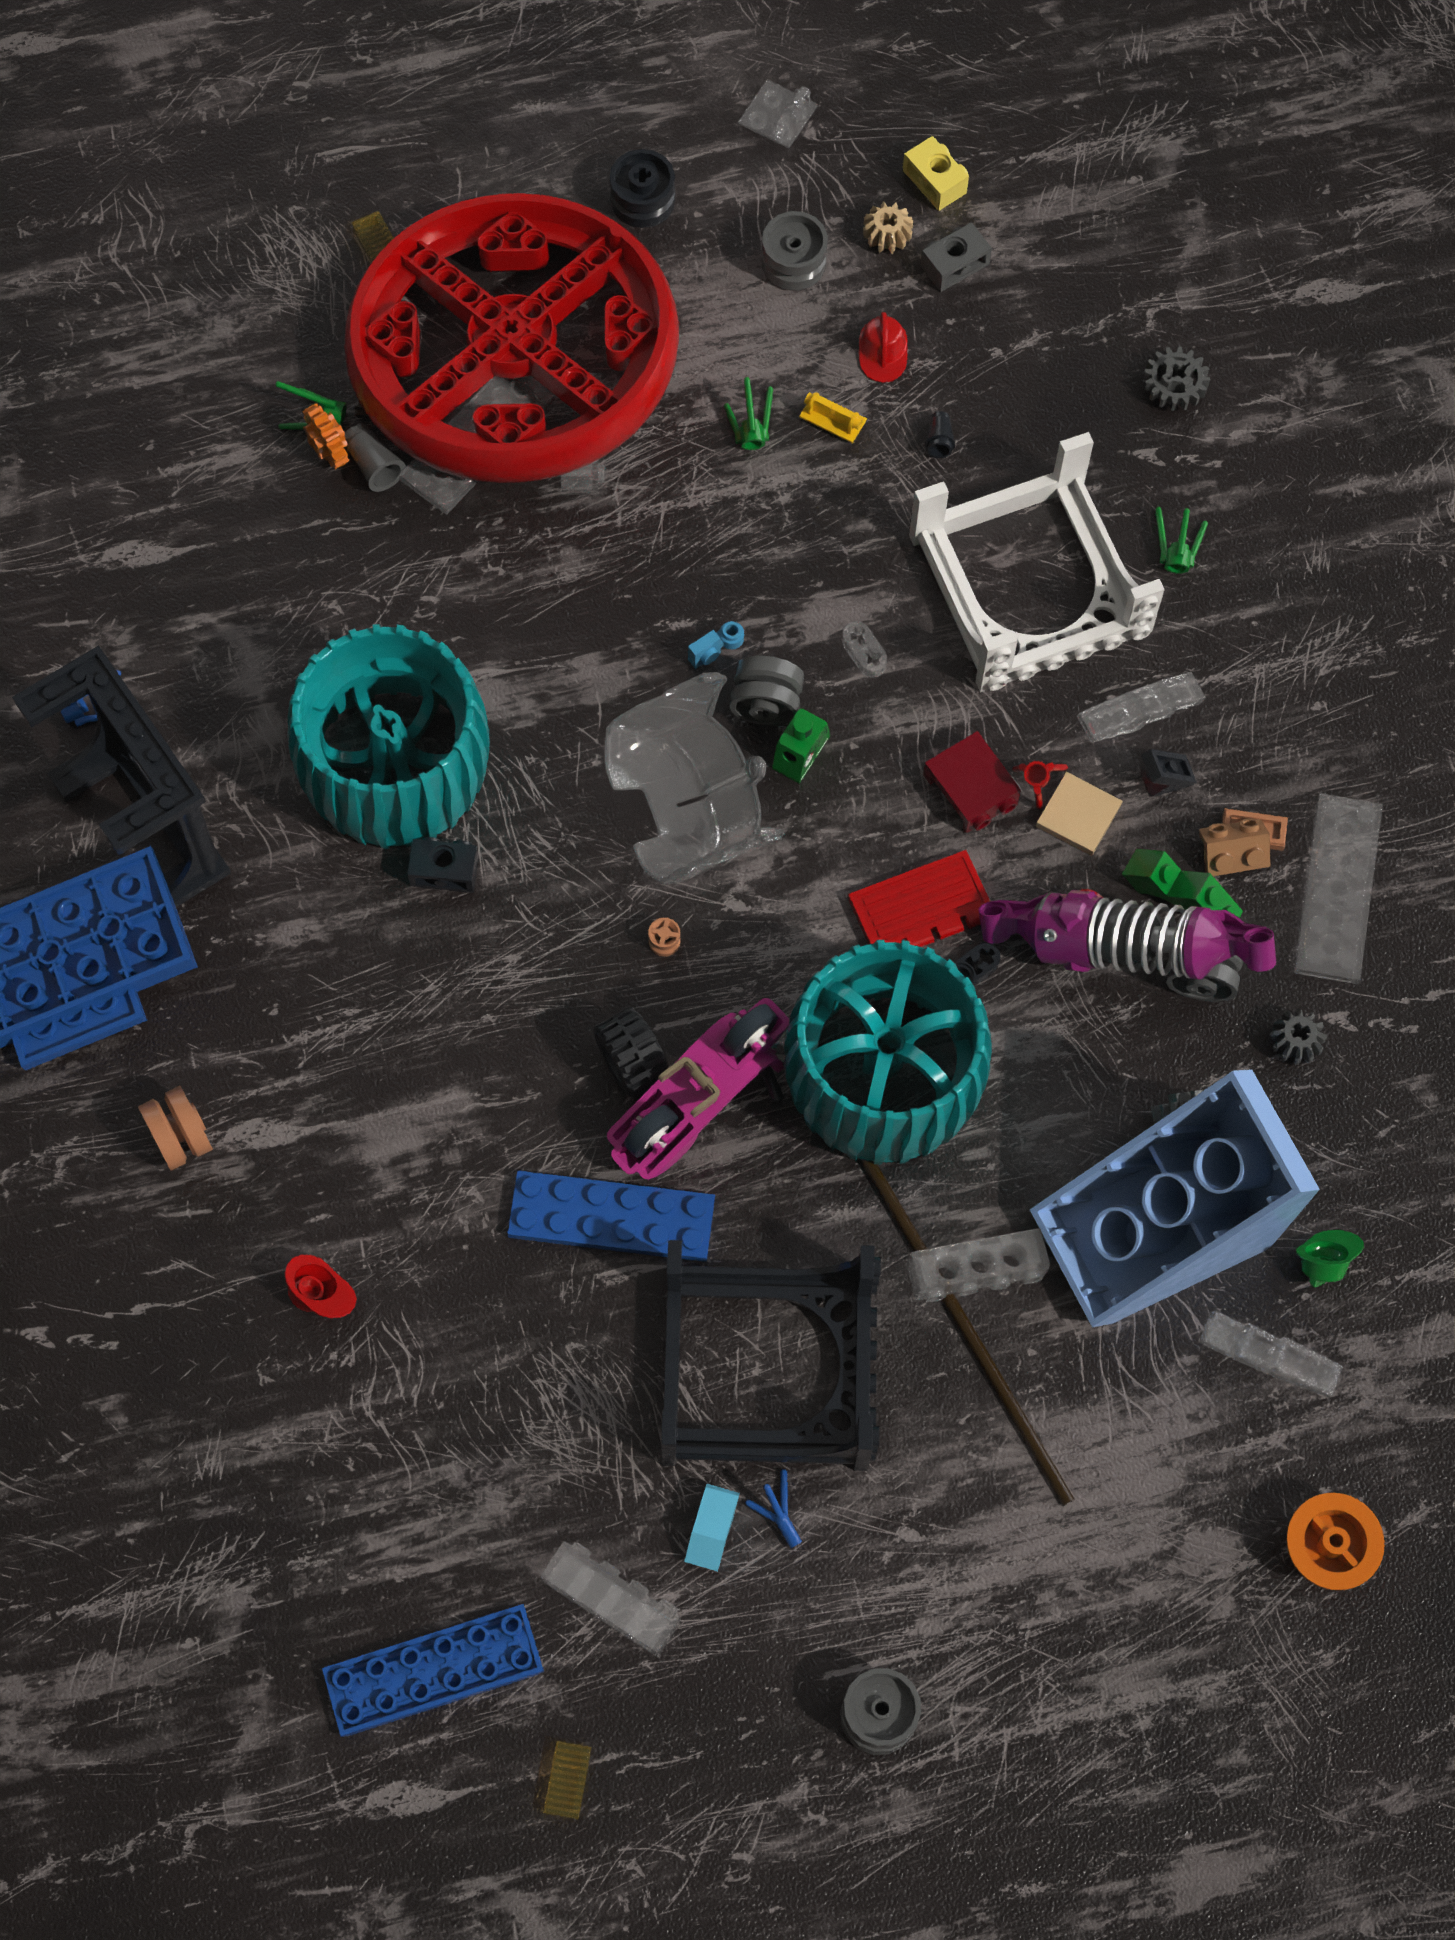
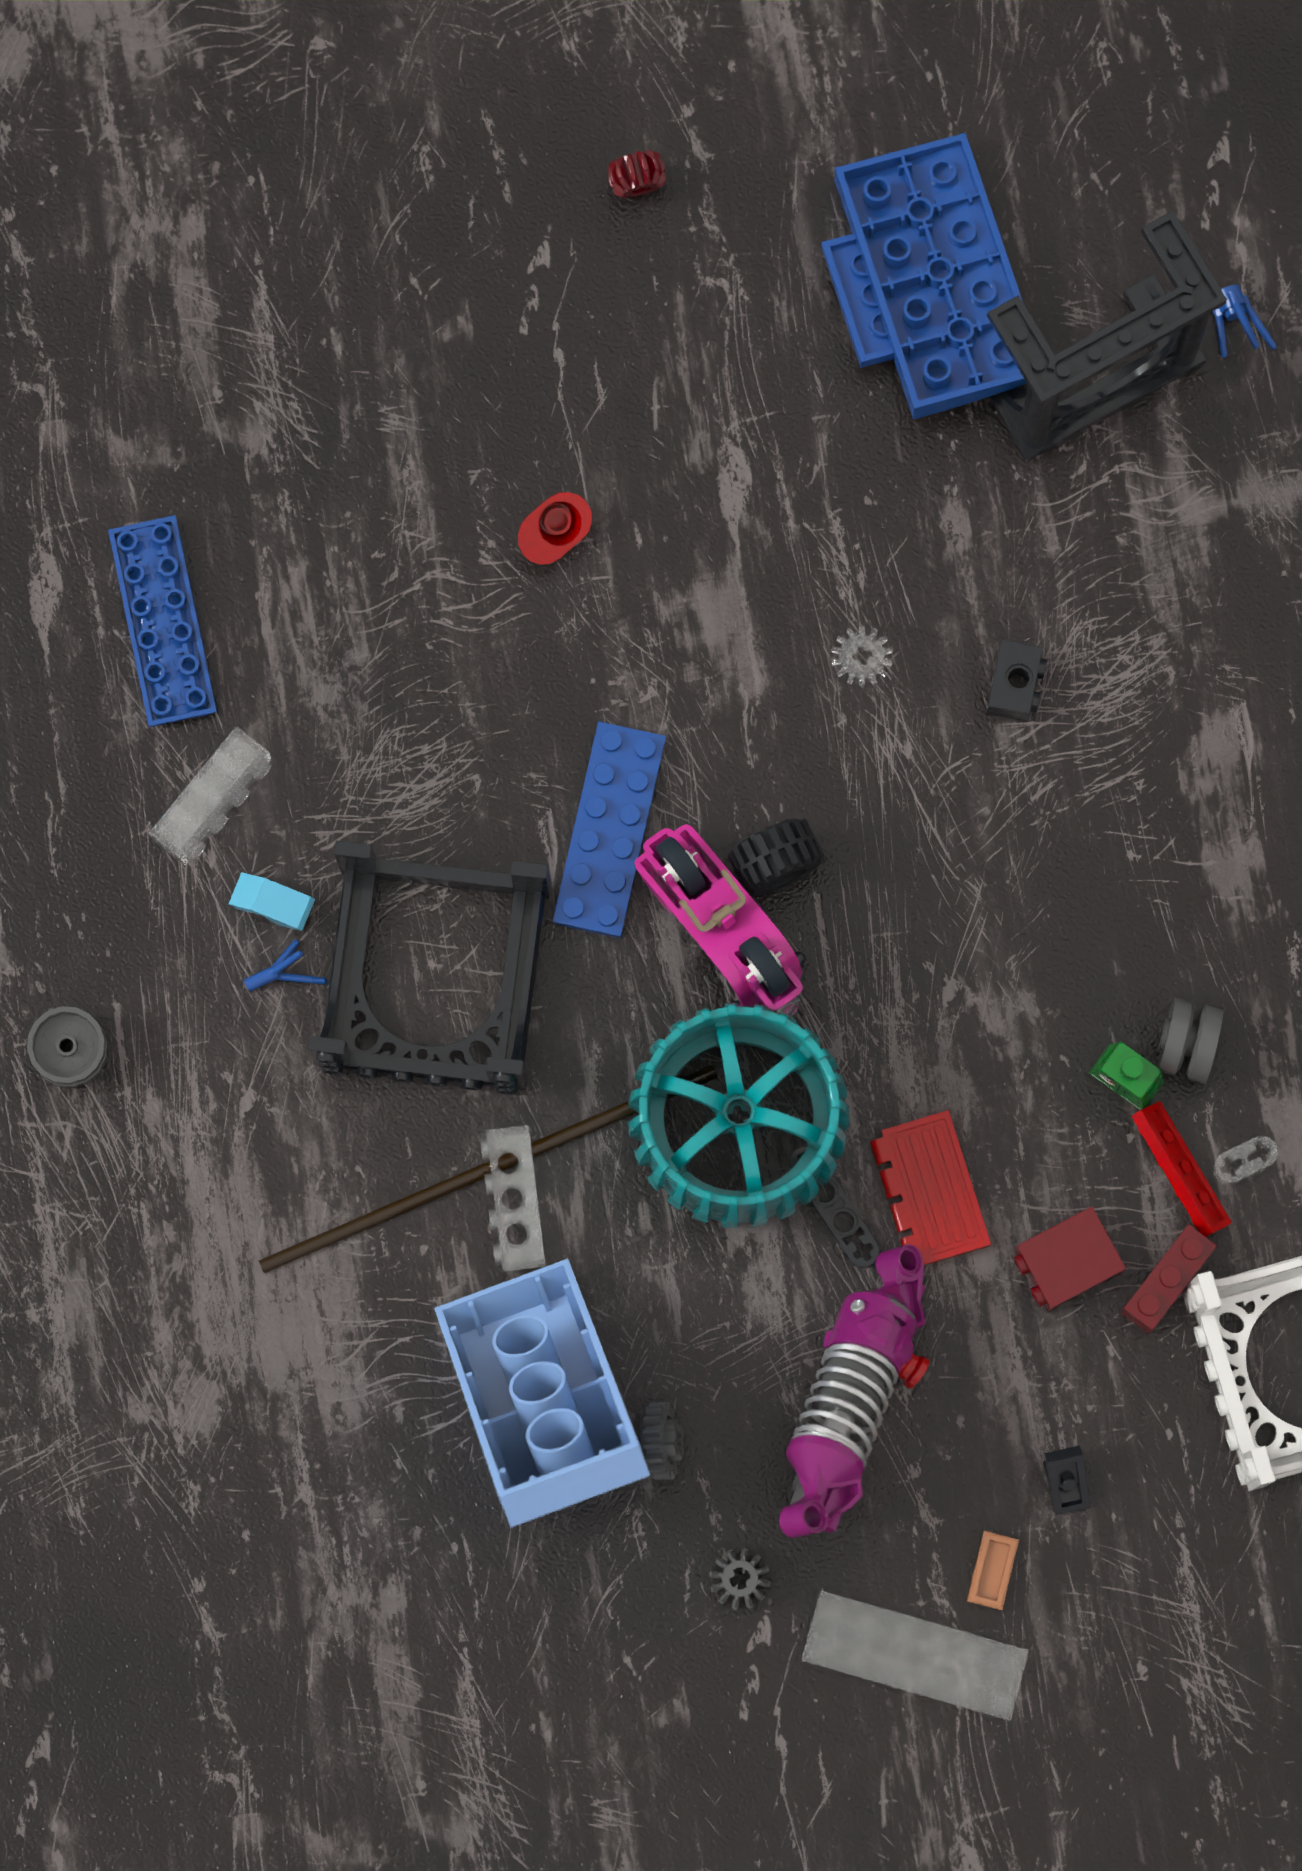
camera: 100 degrees right, 10 degrees up
nougat wheel [138,1085,213,1171] -> none
teal wheel [287,624,490,849] -> none
clear yellow tile [543,1741,592,1820] -> none
clear piece [605,672,785,884] -> none
nougat wheel [648,918,680,957] -> none
dark azure plate [688,621,744,669] -> none
red plant [1012,761,1068,809] -> none
tan tile [1036,772,1123,856] -> none
clear slope [1077,672,1206,742] -> none
green arch [1122,848,1243,918] -> none
medium nougat bracket [1199,818,1270,876] -> none
clear slope [1199,1311,1343,1398] -> none
orange piece [1287,1493,1385,1591] -> none
green piece [1296,1230,1364,1288] -> none
none -> clear gear [831,626,893,687]
none -> dark red arch [1120,1224,1217,1334]
none -> red plate [1131,1101,1232,1237]

